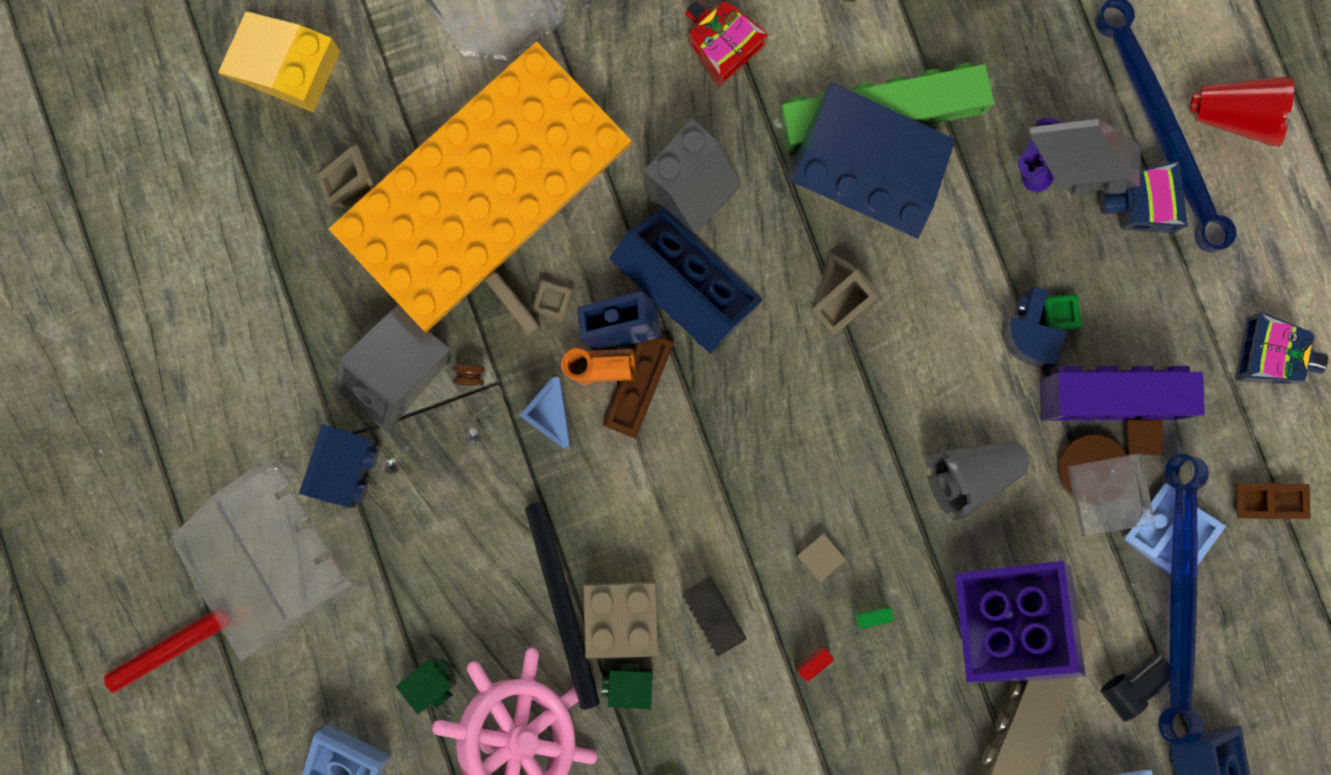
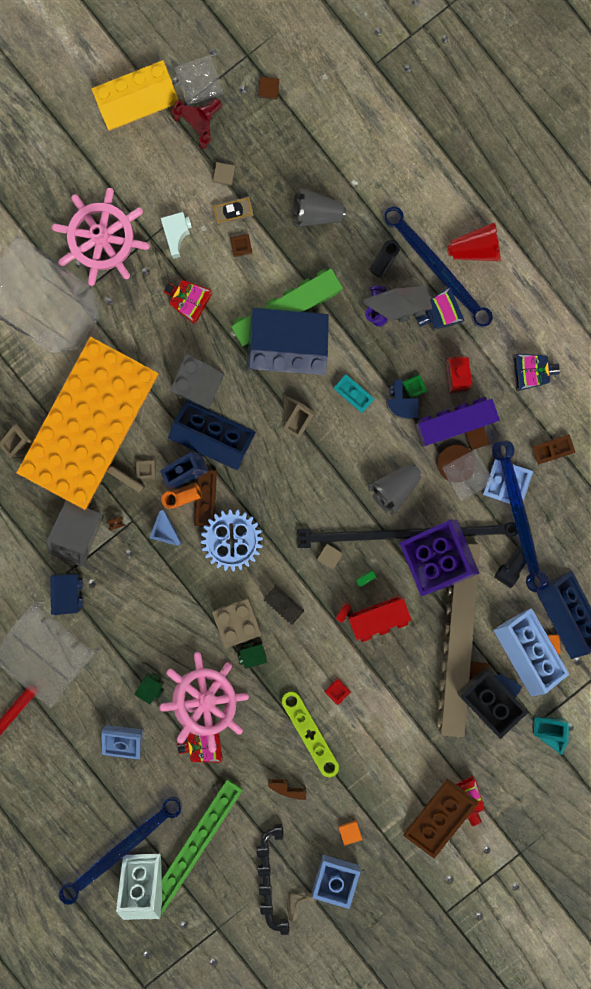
camera: 10 degrees left, 5 degrees up
black axle [525,502,600,710] -> none
none -> light blue gear [200,509,263,571]
none -> black hinge [297,522,518,548]
none -> teal plate [333,374,374,414]
none -> red brick [347,595,412,642]
none -> black piece [369,240,400,279]
none -> red torso [445,355,472,394]

